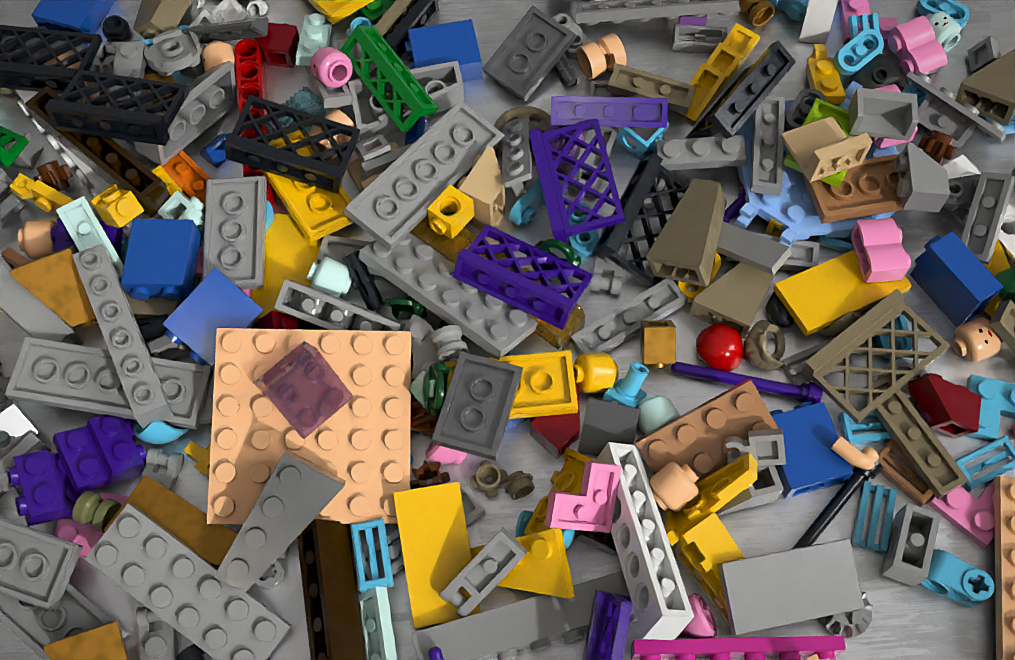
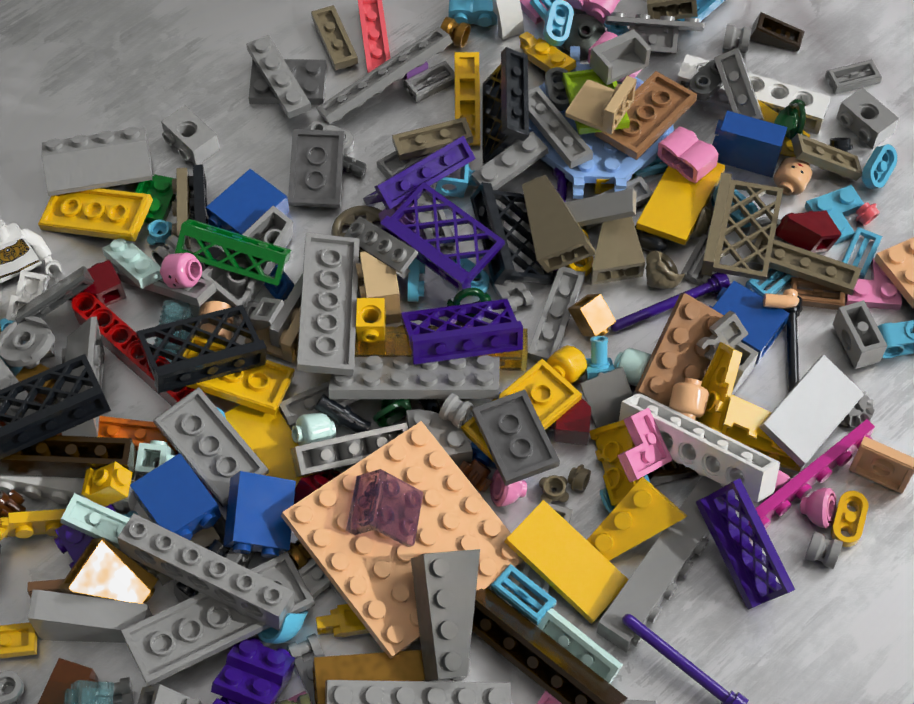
camera: 40 degrees left, 5 degrees down
light nougat head [18,220,57,258] -> none
blue slope [199,133,228,168] -> none
light nougat head [201,41,236,76] -> none
dark green piece [409,362,451,417] -> none
reddish brown gear [410,460,450,489] -> none
light grey plate [439,527,528,618] -> none
light nougat wheel [576,33,627,80] -> none
red hair [696,323,743,372] -> none
medium azure tile [851,481,897,554] -> none
light grey slope [894,143,950,212] -> none
reddish brown gear [917,130,957,164] -> none

